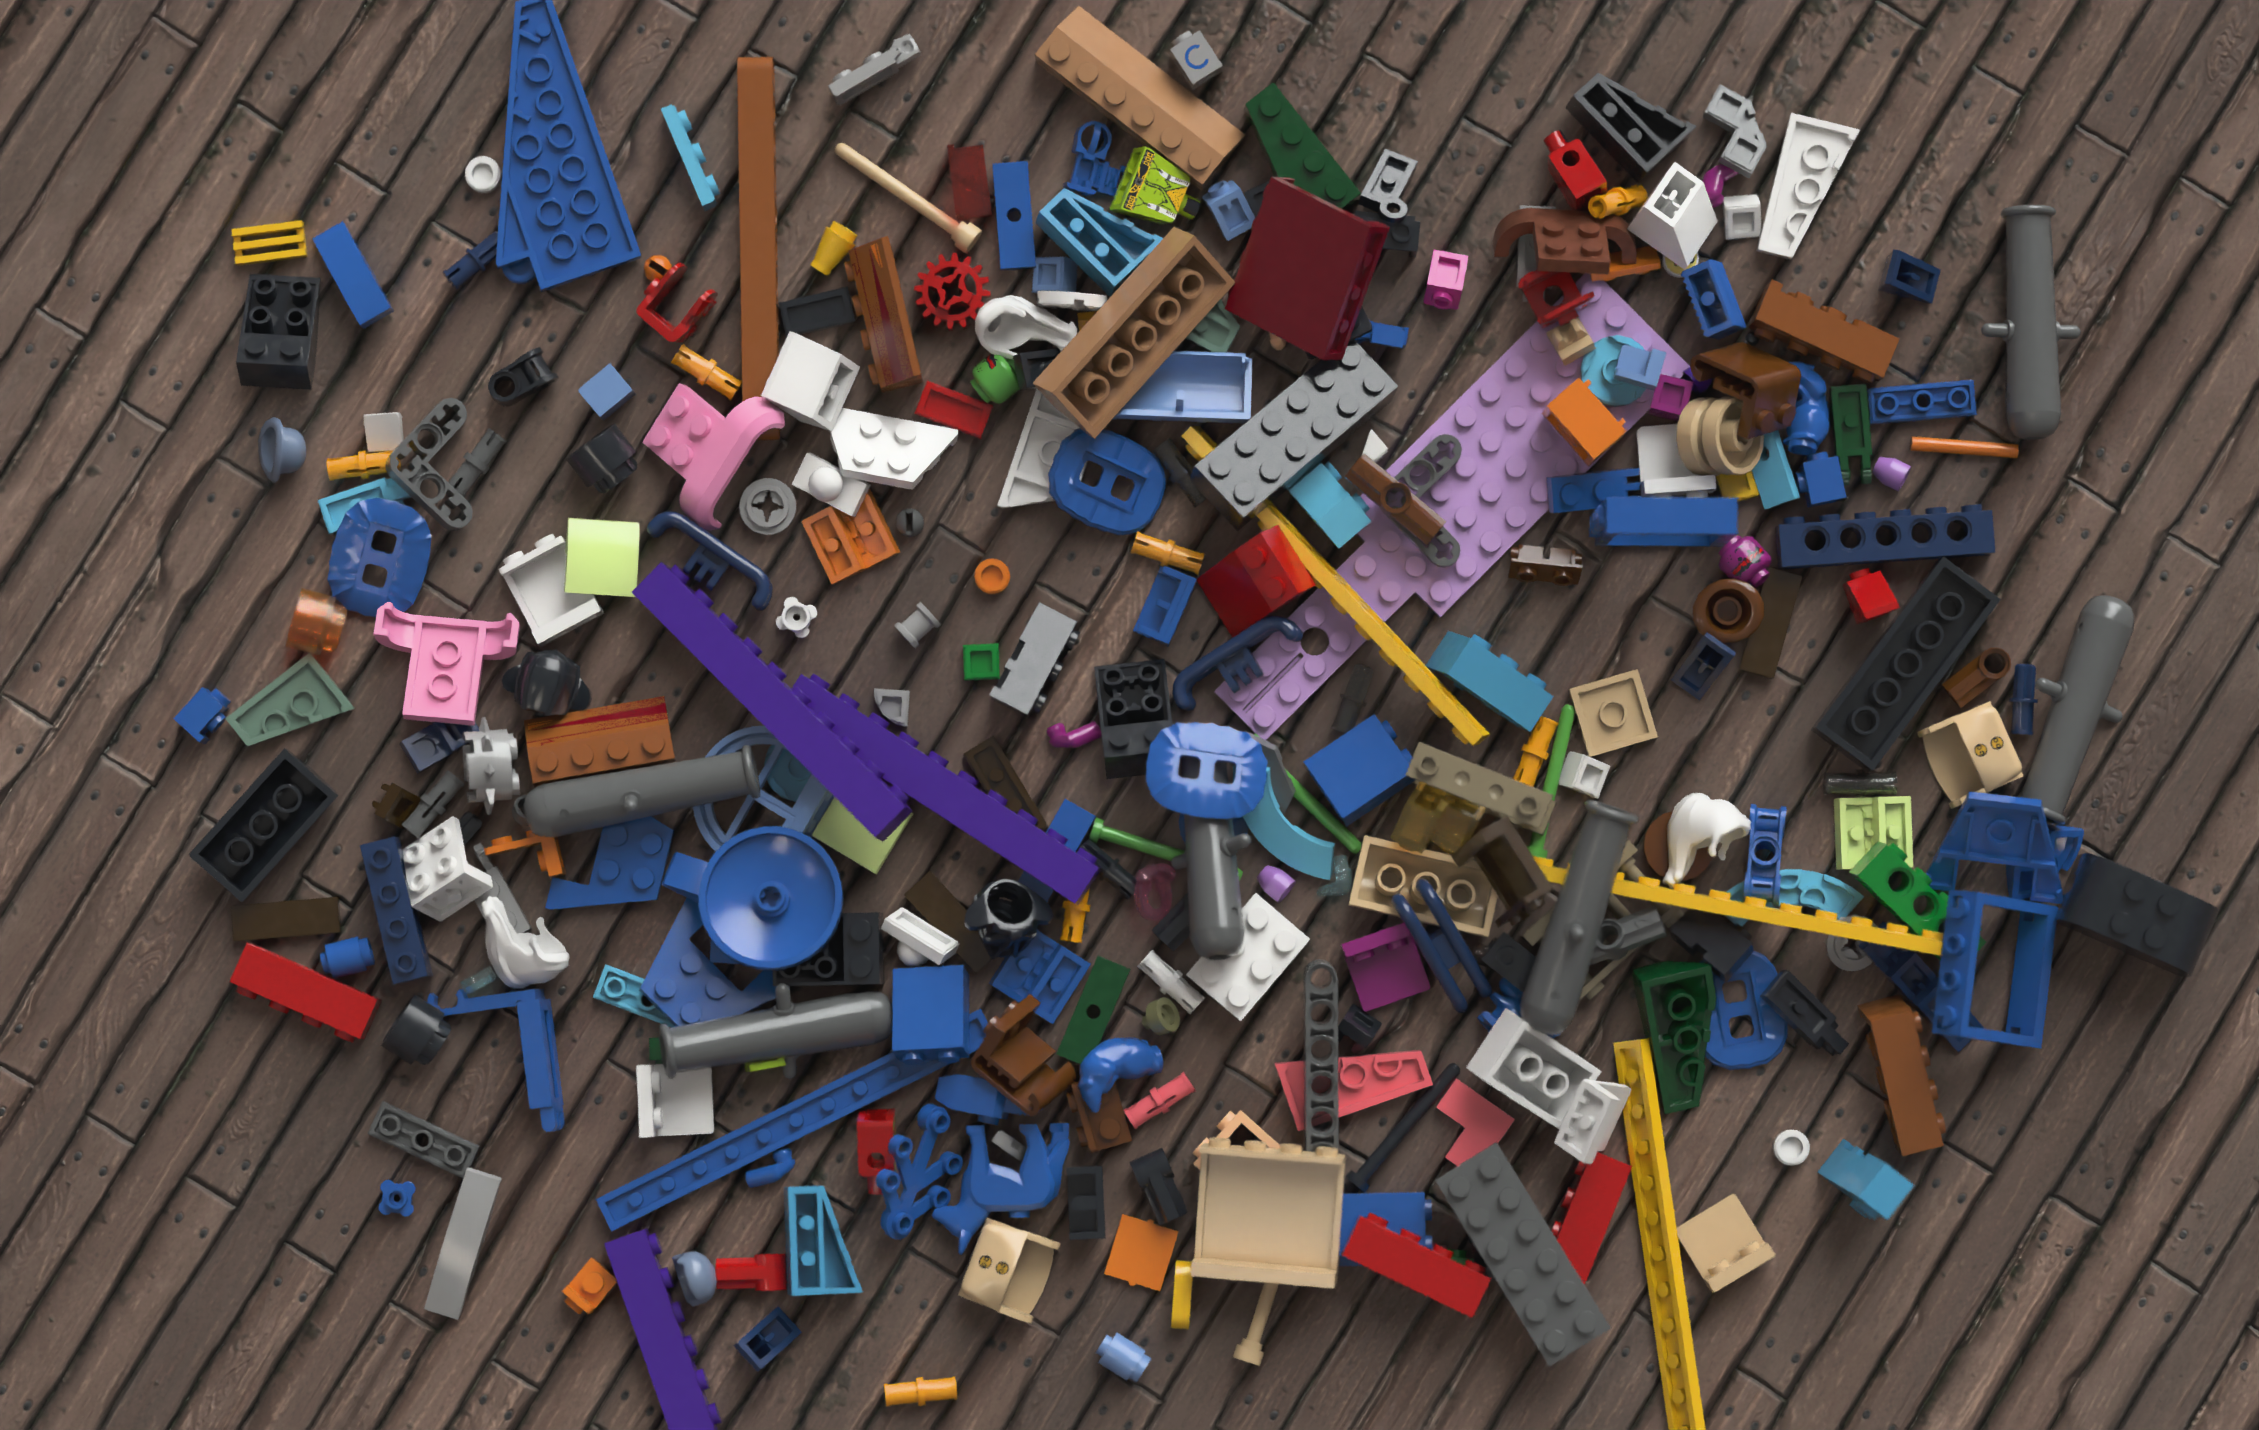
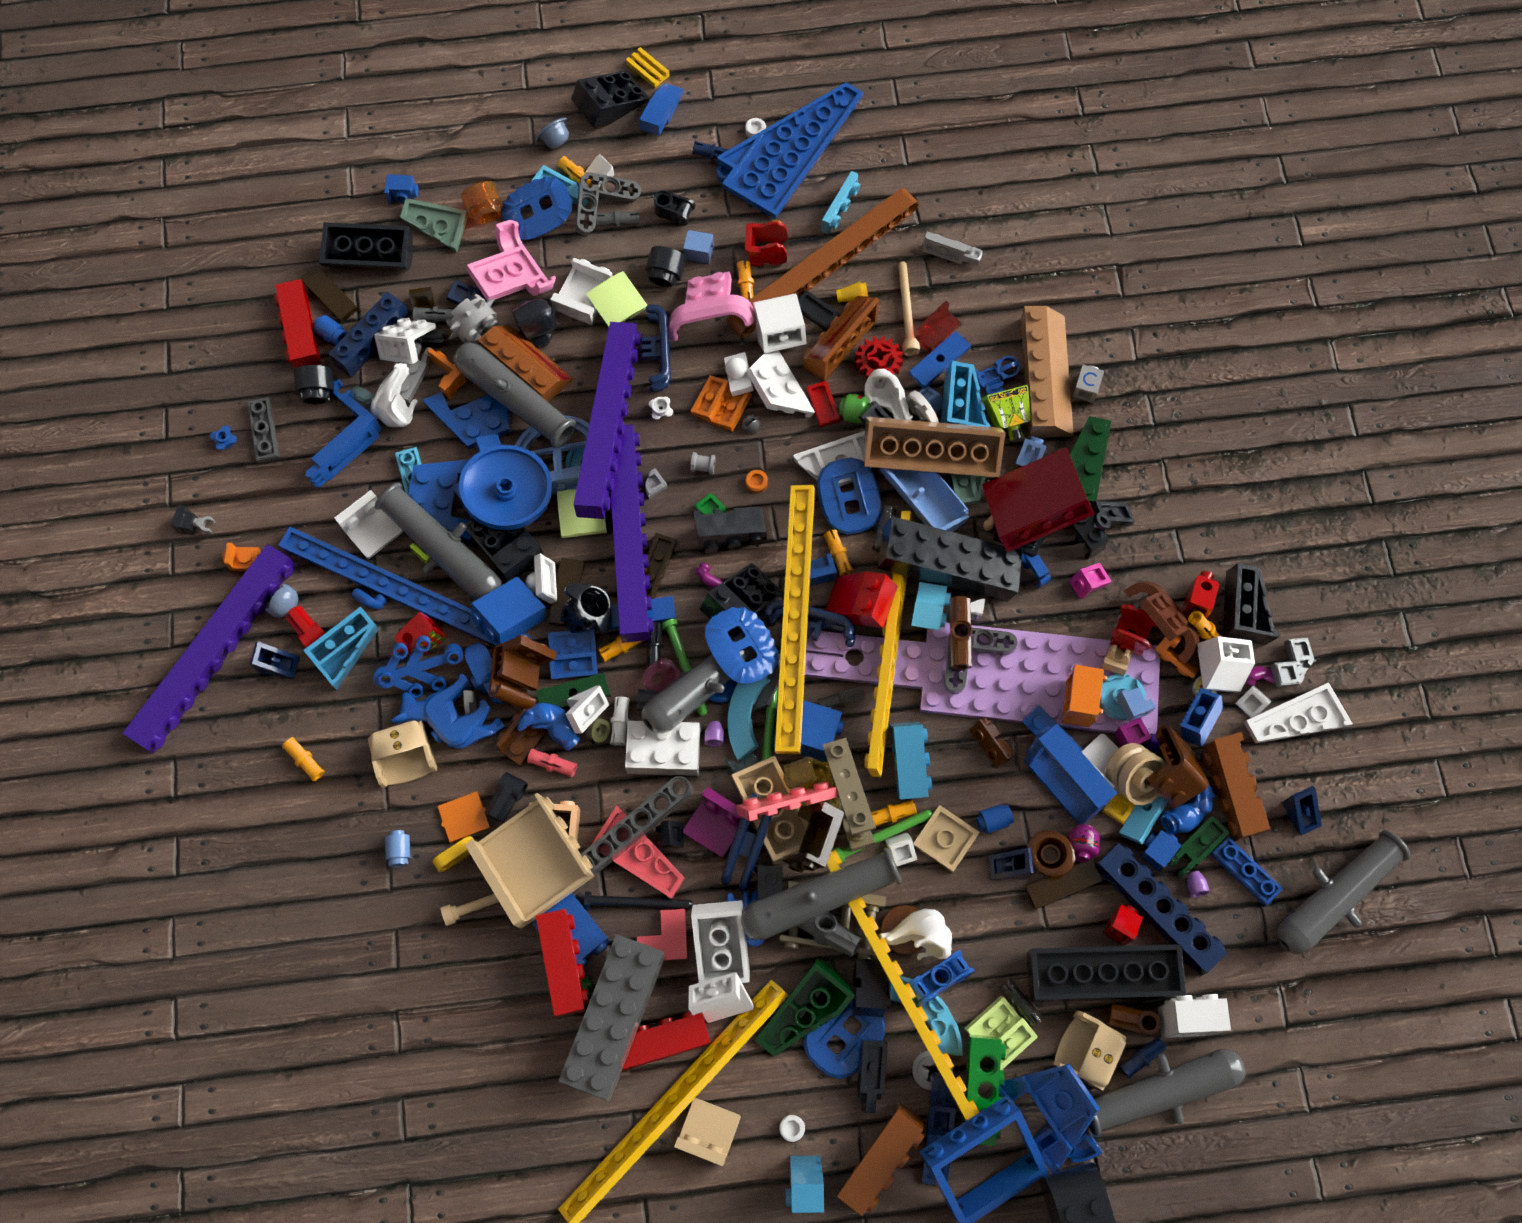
camera: 50 degrees right, 15 degrees down
light grey slope [424,1167,502,1320] -> none
light grey gear [739,478,797,535] -> none
black window [1066,1166,1105,1240] -> none
orange bar [1910,437,2019,458] -> none
none -> black piece [171,505,215,535]
none -> white slope [566,686,609,733]
none -> coral wing [736,782,838,821]
none -> yellow plate [775,485,815,754]
none -> blue brick [976,804,1014,834]
none -> white brick [1157,994,1231,1038]

